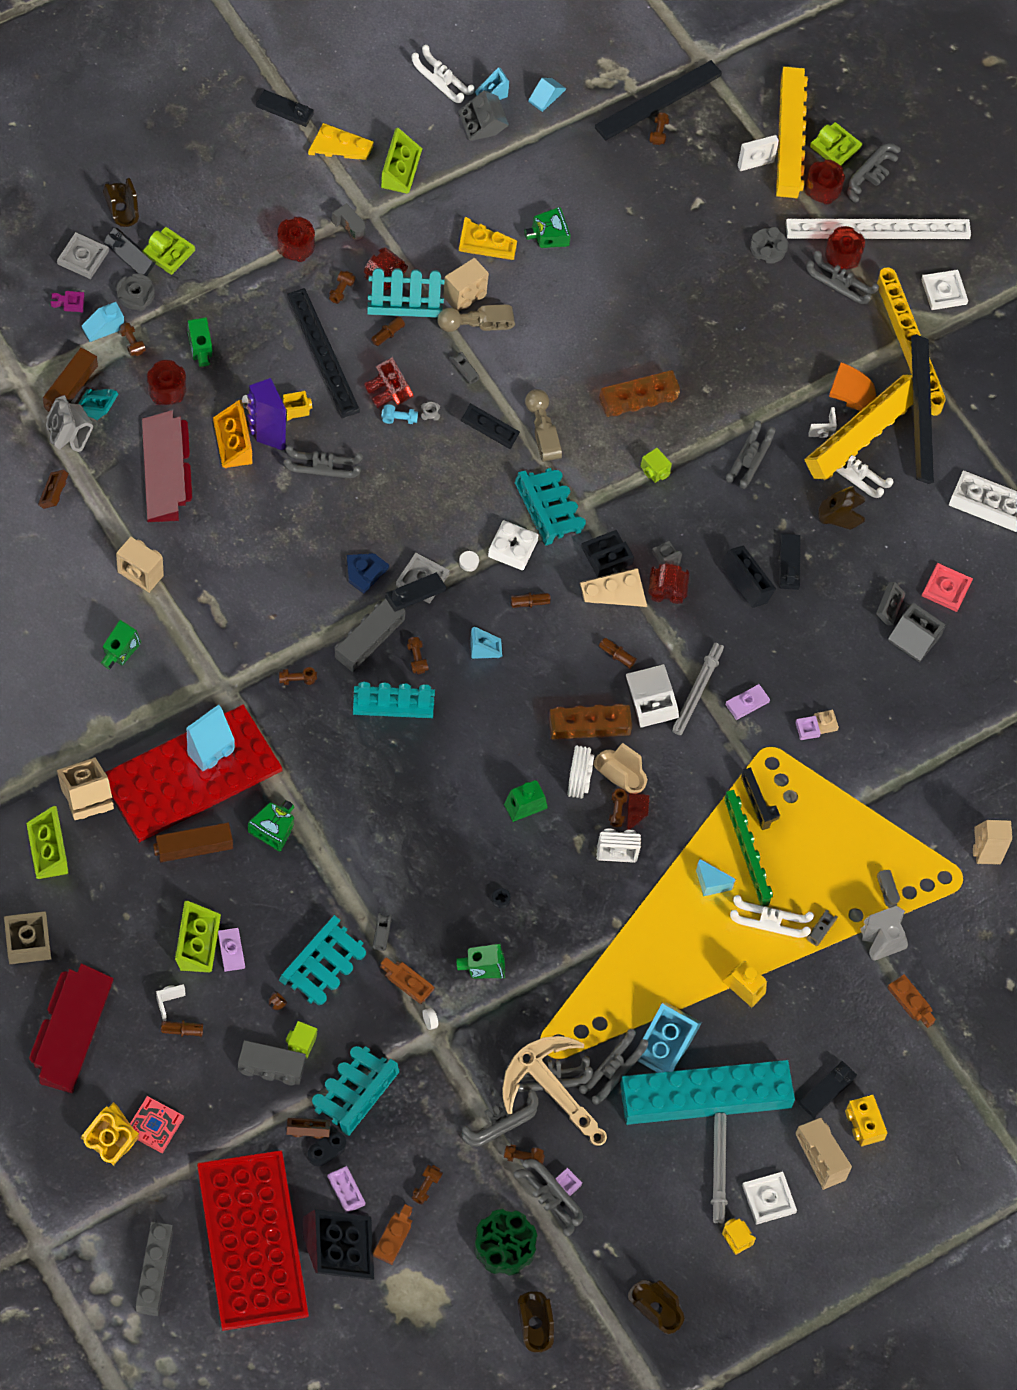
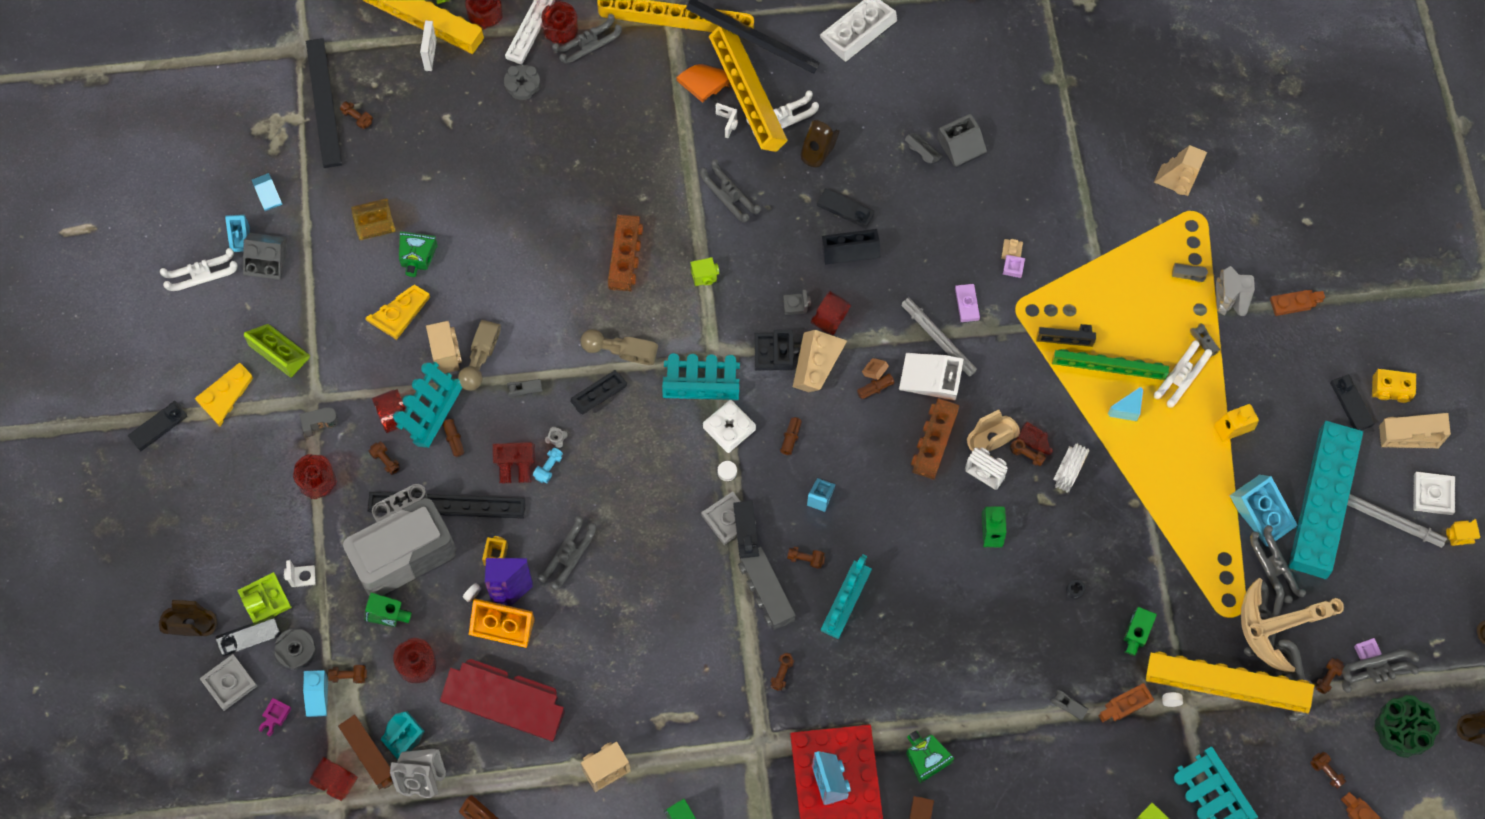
camera: 60 degrees left, 5 degrees up
teal fence [279,915,366,1005] -> none
dark blue plate [347,554,389,594] -> none
coral tile [922,563,973,612] -> none
none -> white bracket [284,560,316,587]
none -> clear red brick [309,756,358,801]
none -> light grey piece [343,484,457,596]
none -> clear yellow slope [351,198,396,240]
none -> medium nougat plate [862,358,889,380]
none -> yellow brick [1146,652,1314,714]

